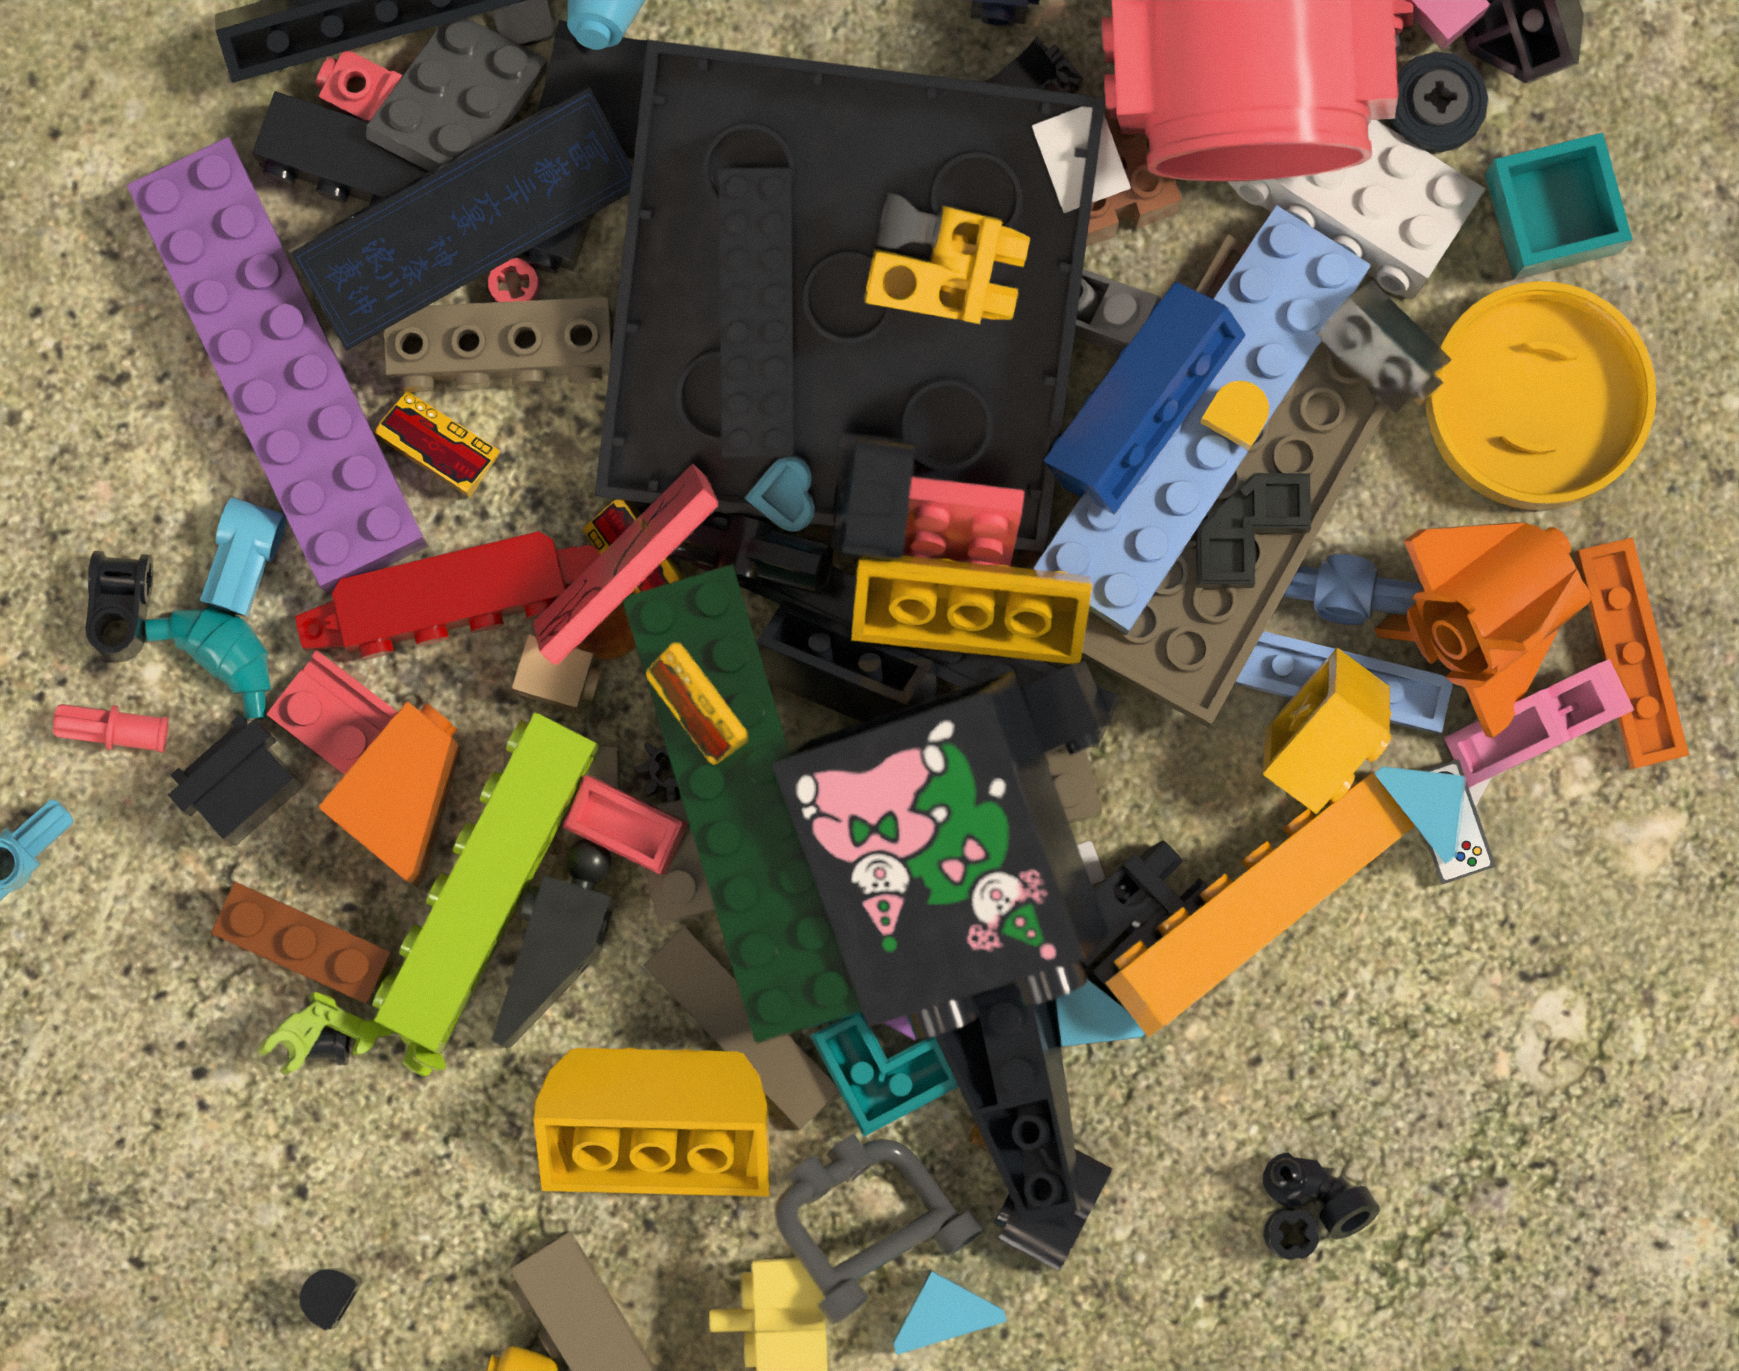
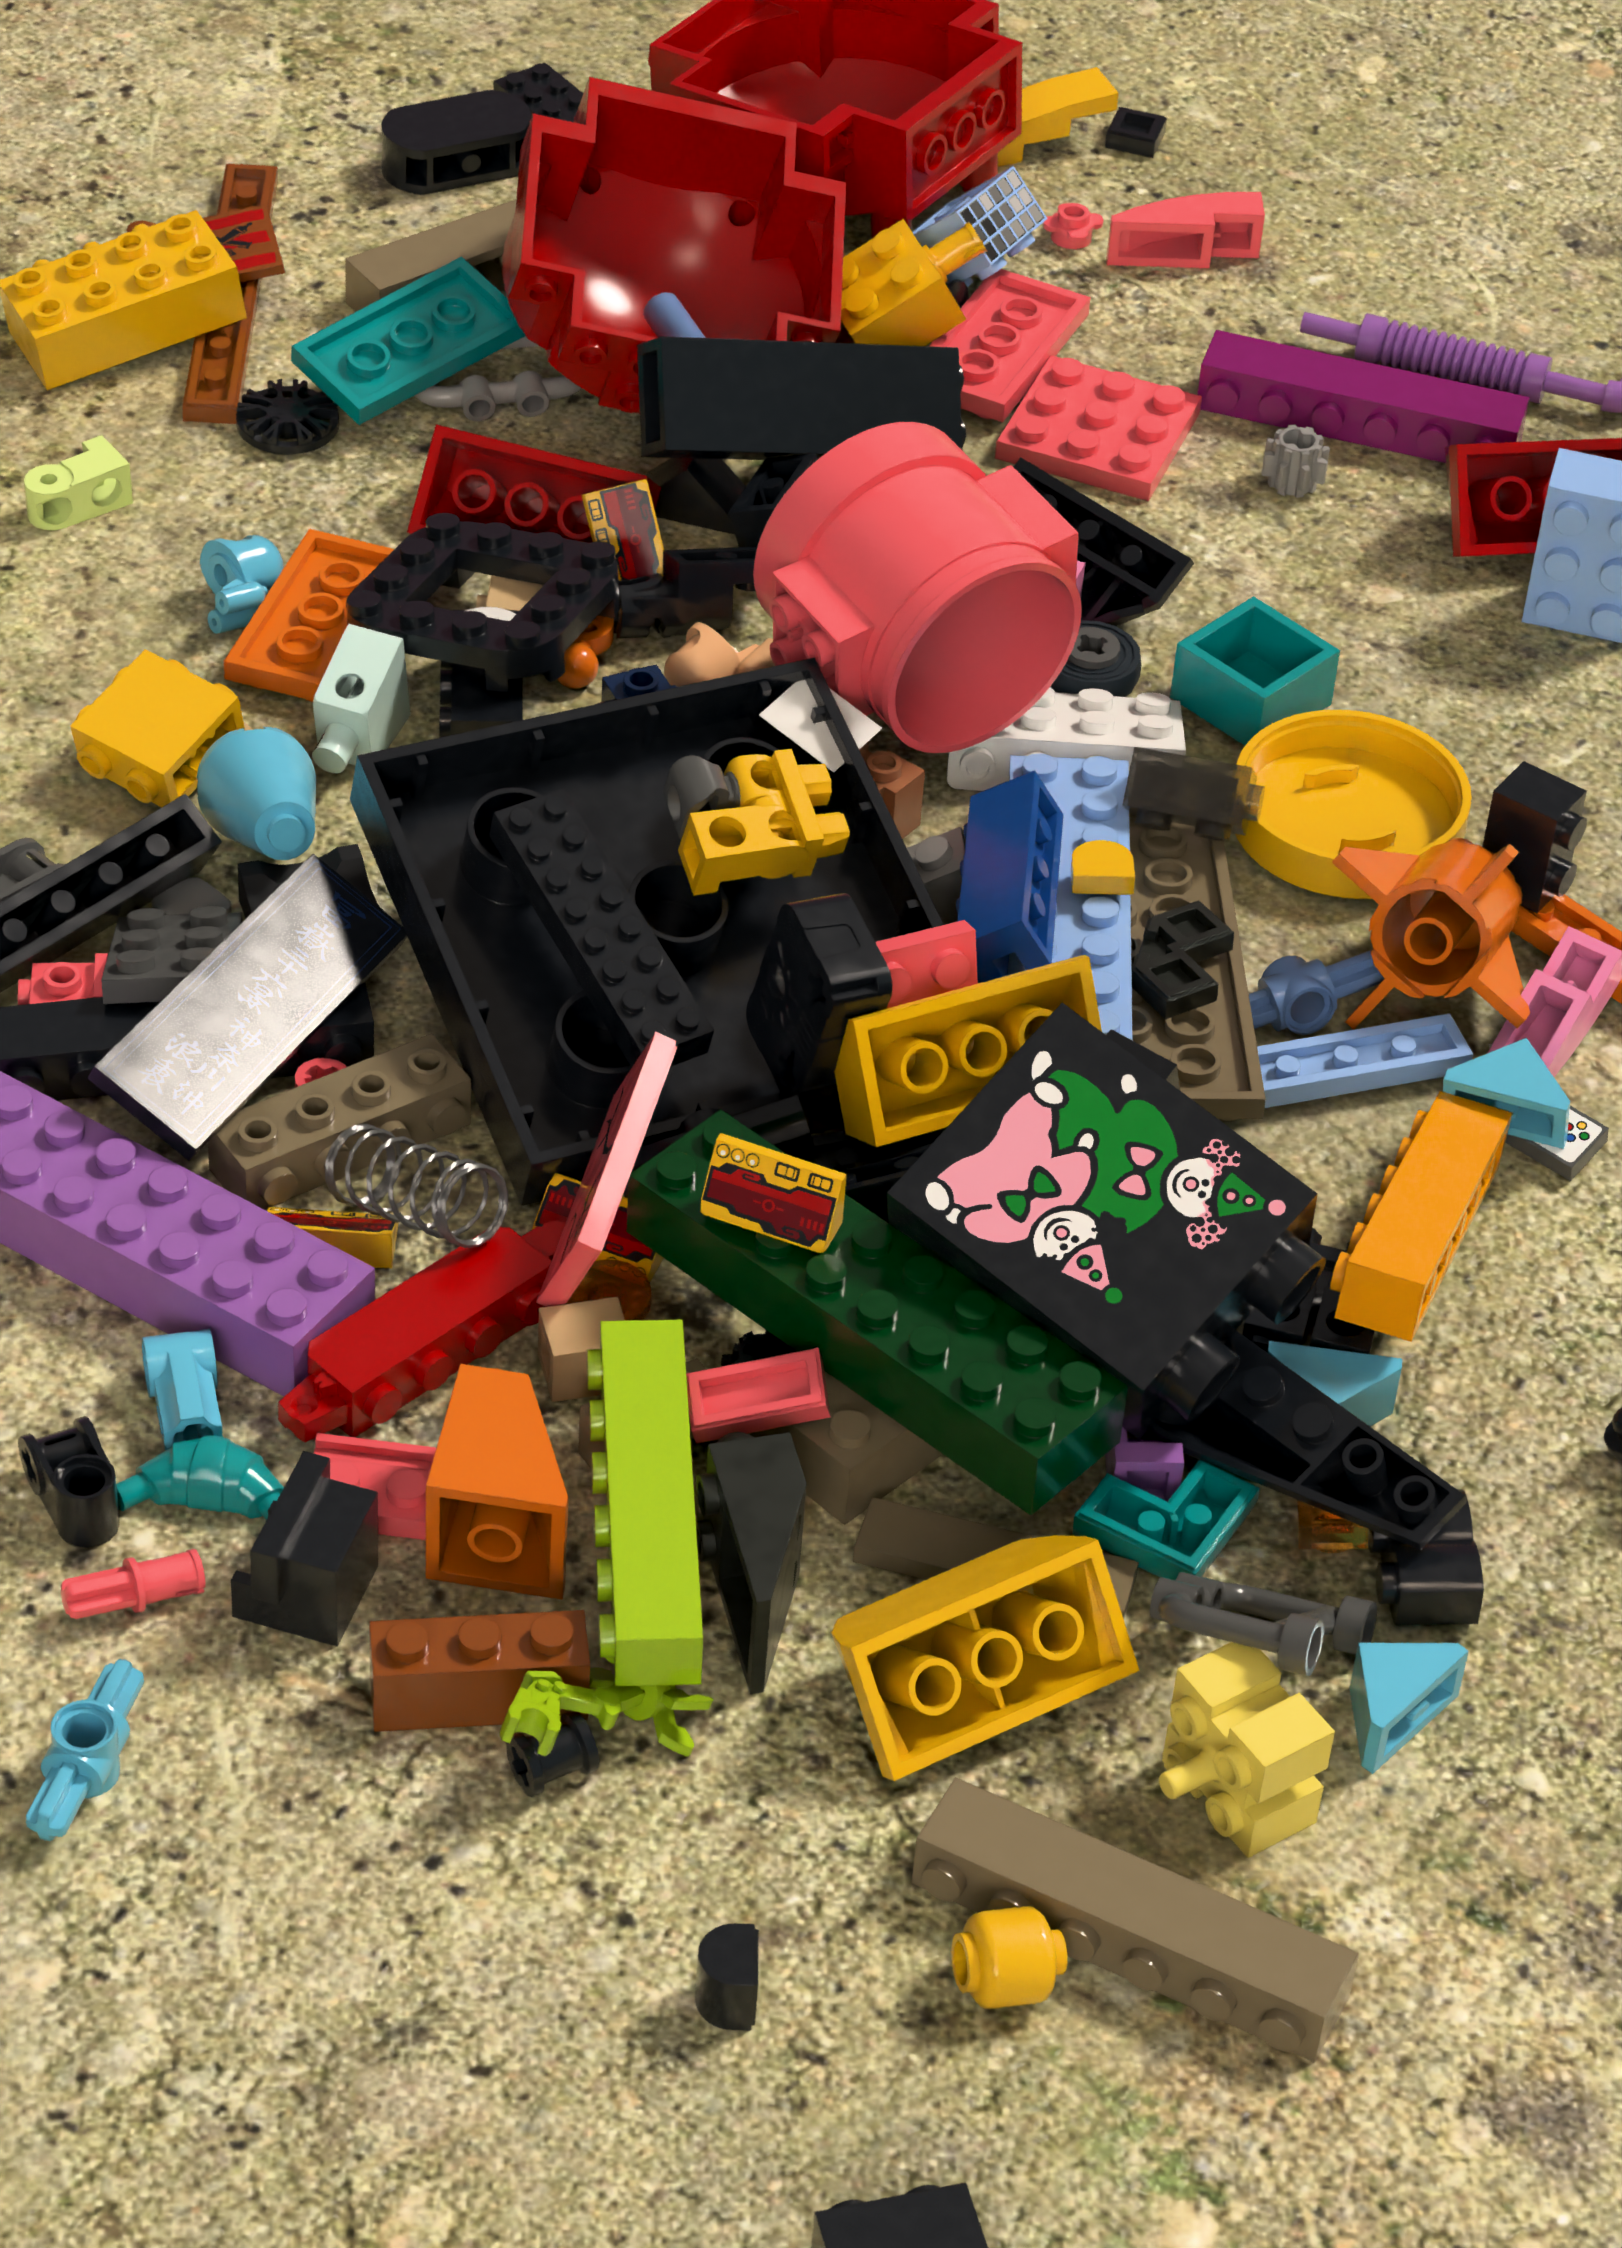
camera: 30 degrees left, 40 degrees down
medium azure tile [745,456,815,531] -> none
yellow brick [1262,648,1392,814] -> none
none -> dark grey piece [325,1124,508,1248]
none -> black brick [1482,761,1587,913]

